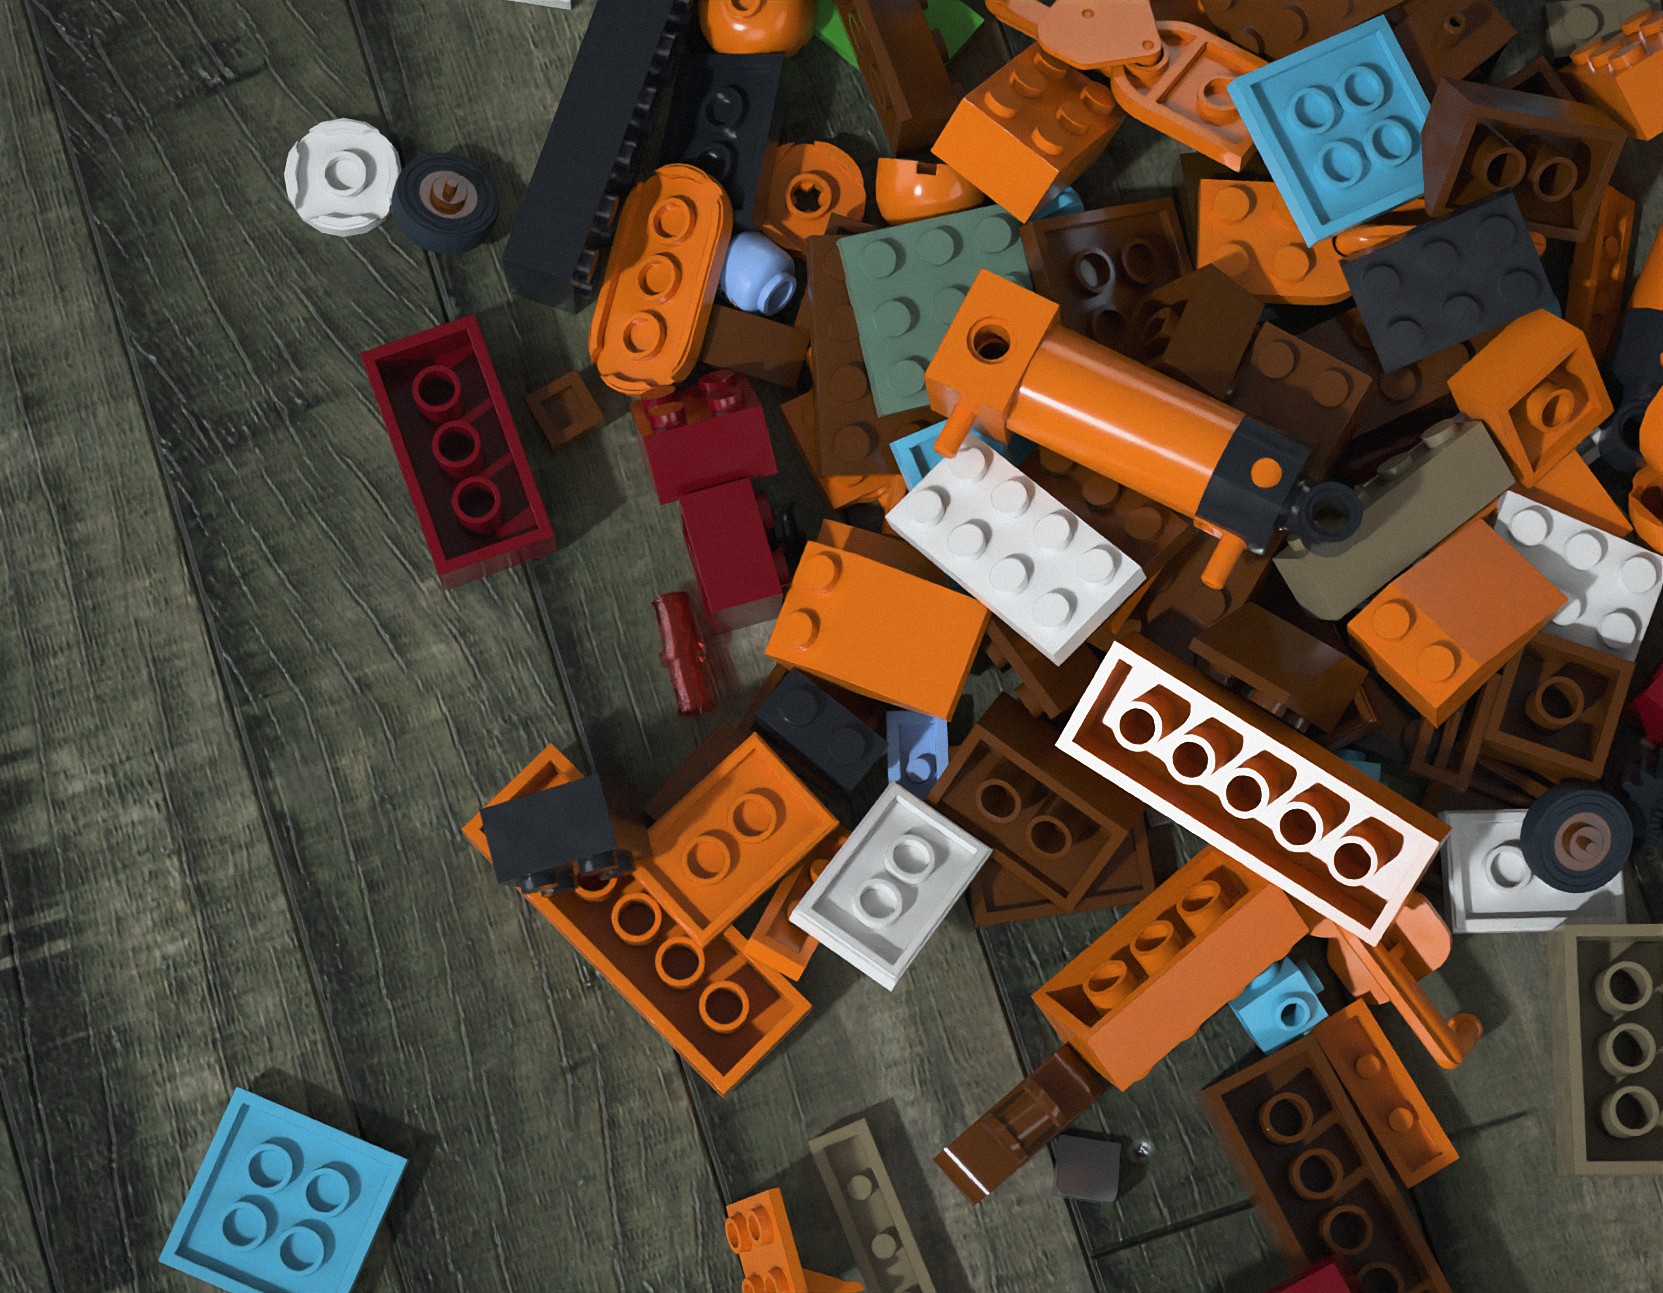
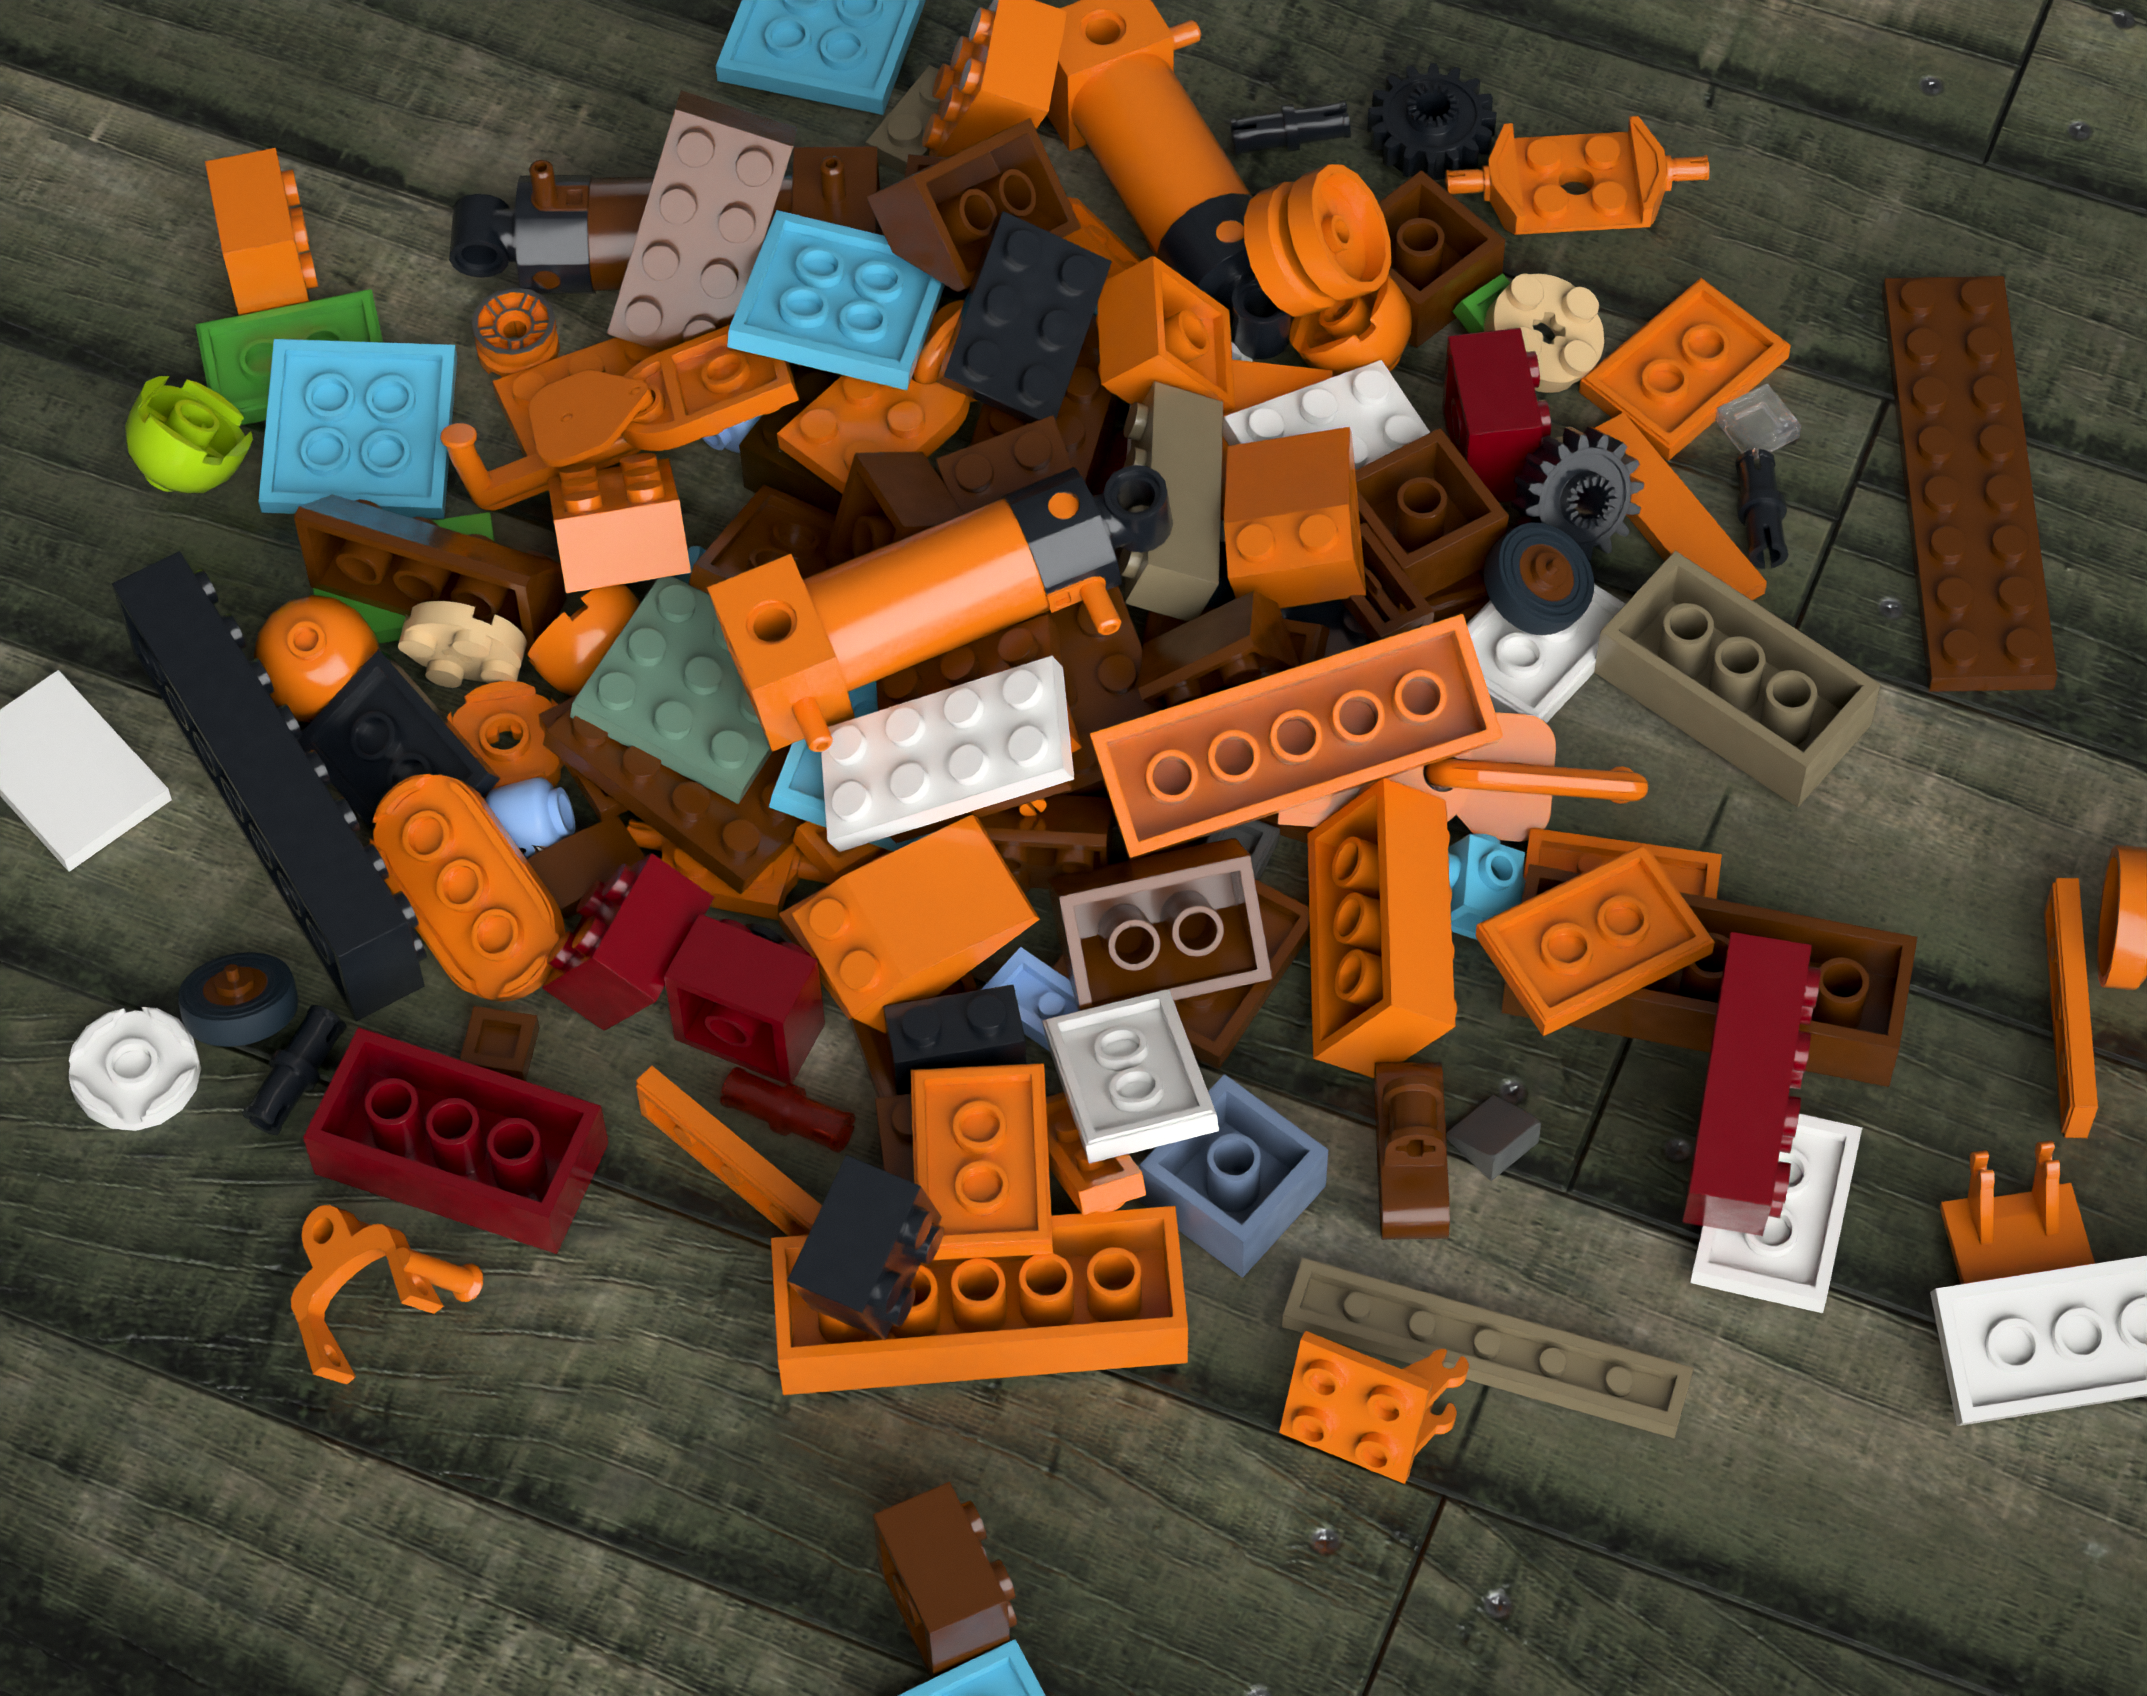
camera: 40 degrees left, 20 degrees down
none -> black pin [242,1005,347,1135]
none -> orange piece [291,1205,483,1385]
none -> tan plate [398,601,527,688]
none -> orange tile [636,1066,822,1236]
none -> reddish brown brick [873,1482,1017,1679]
none -> sand blue brick [1139,1074,1328,1278]
none -> orange tile [1475,843,1714,1037]

